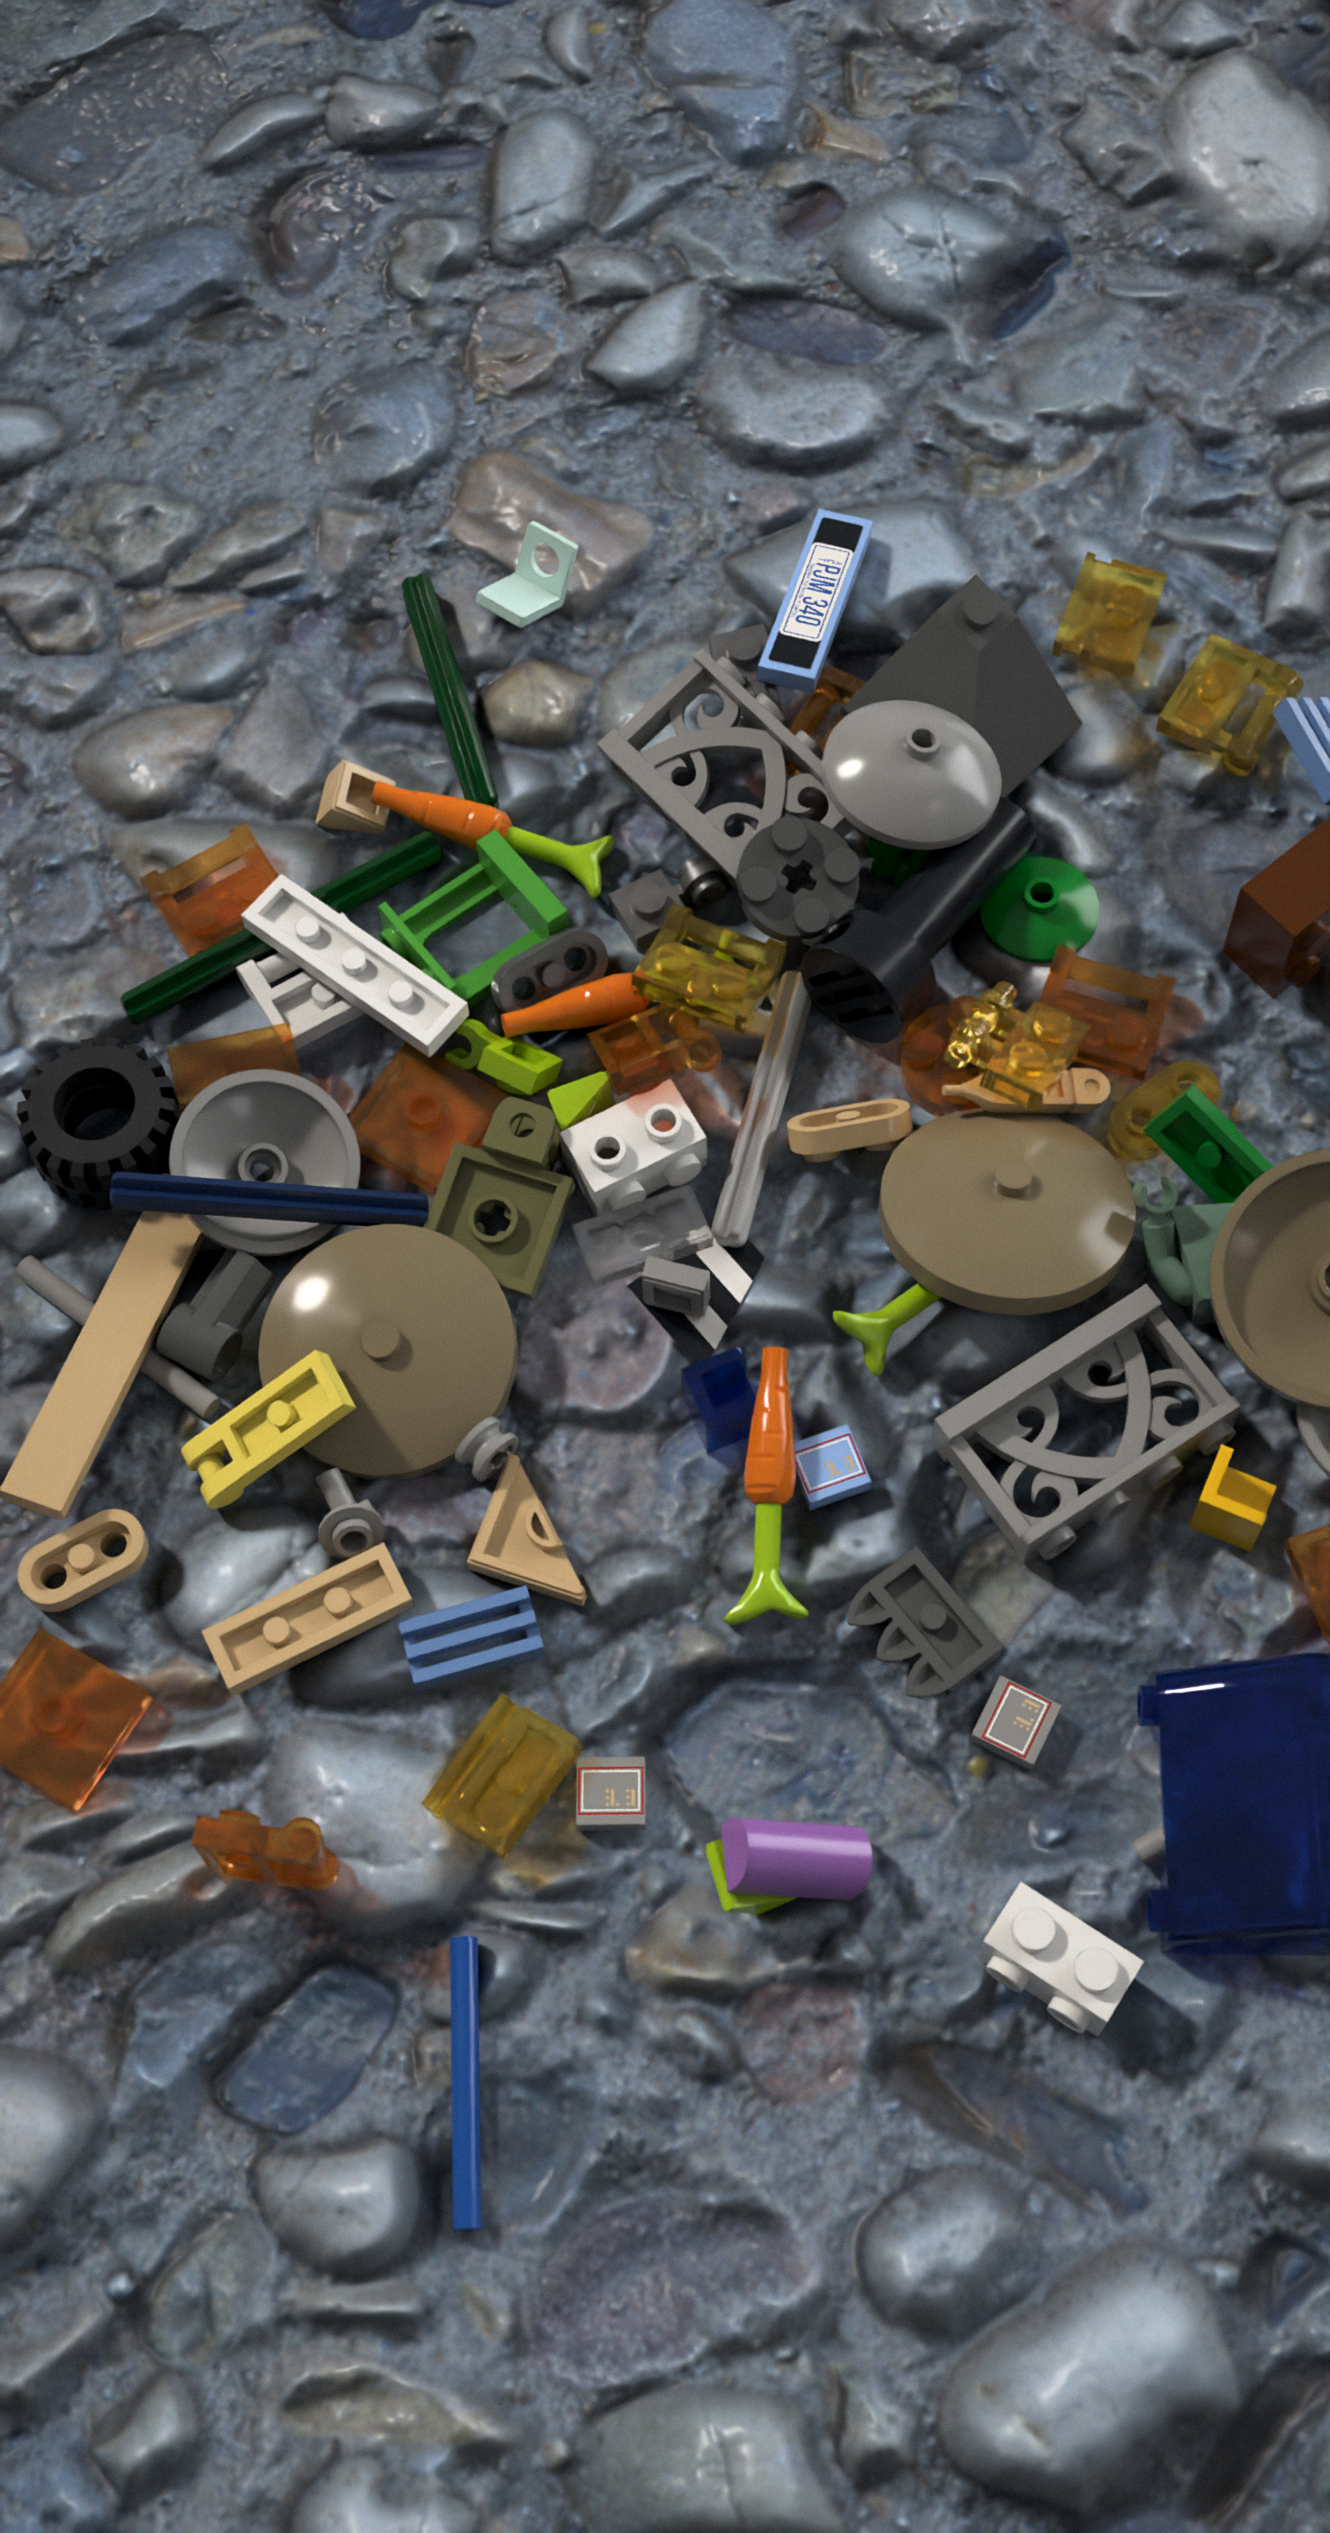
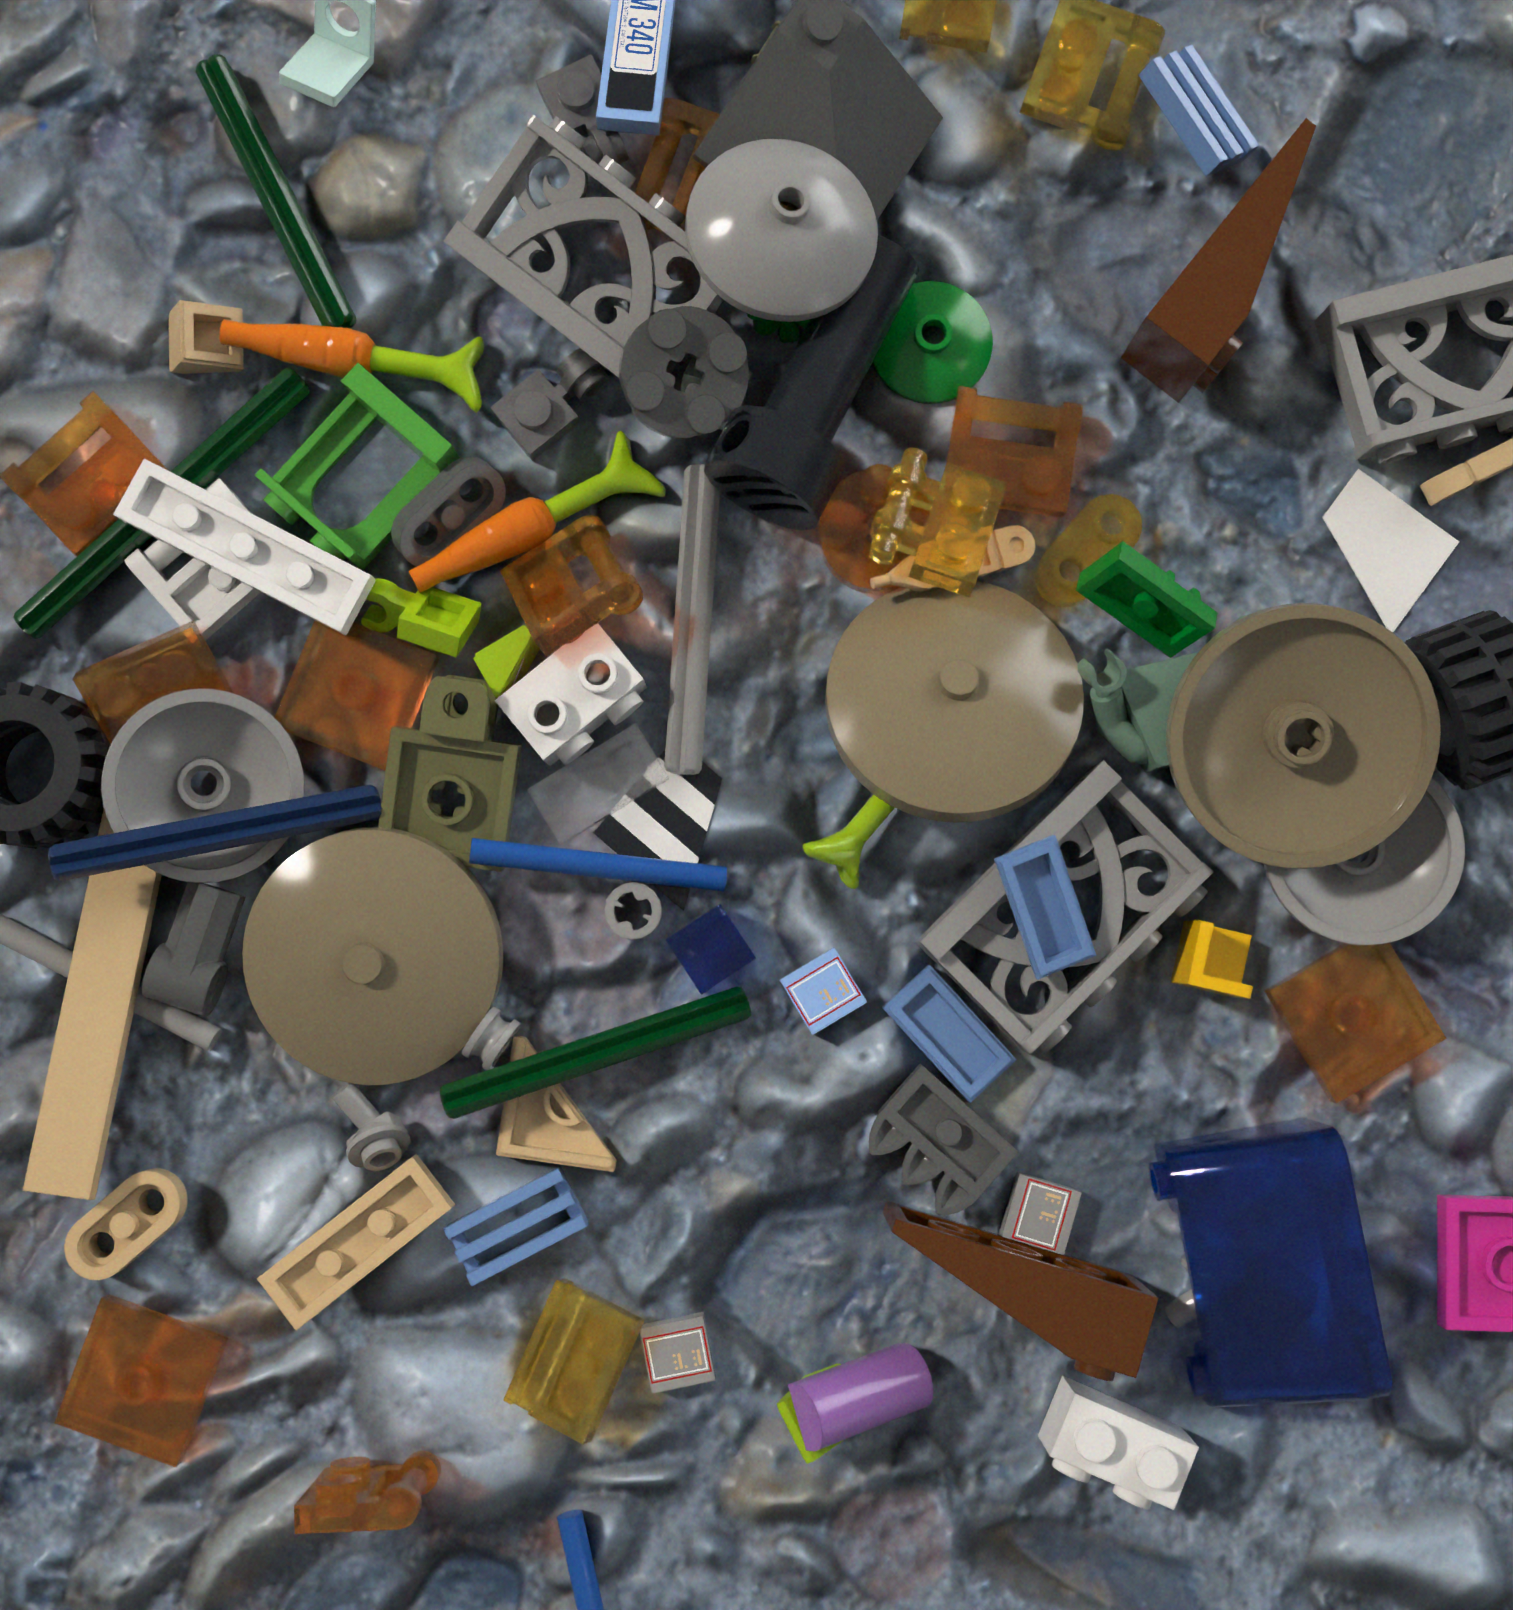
camera: 15 degrees left, 20 degrees up
light yellow plate [181,1350,356,1509] -> none
clear yellow plate [631,903,788,1034] -> none
light grey tile [641,1256,710,1318] -> none
piece [723,1347,809,1625] -> none
tan plate [786,1099,913,1162] -> none
none -> dark green axle [439,986,751,1119]
none -> blue bar [469,838,727,892]
none -> light grey bush [604,882,663,940]
none -> medium blue tile [882,965,1017,1103]
none -> reddish brown slope [883,1201,1158,1381]
none -> medium blue tile [994,835,1097,980]

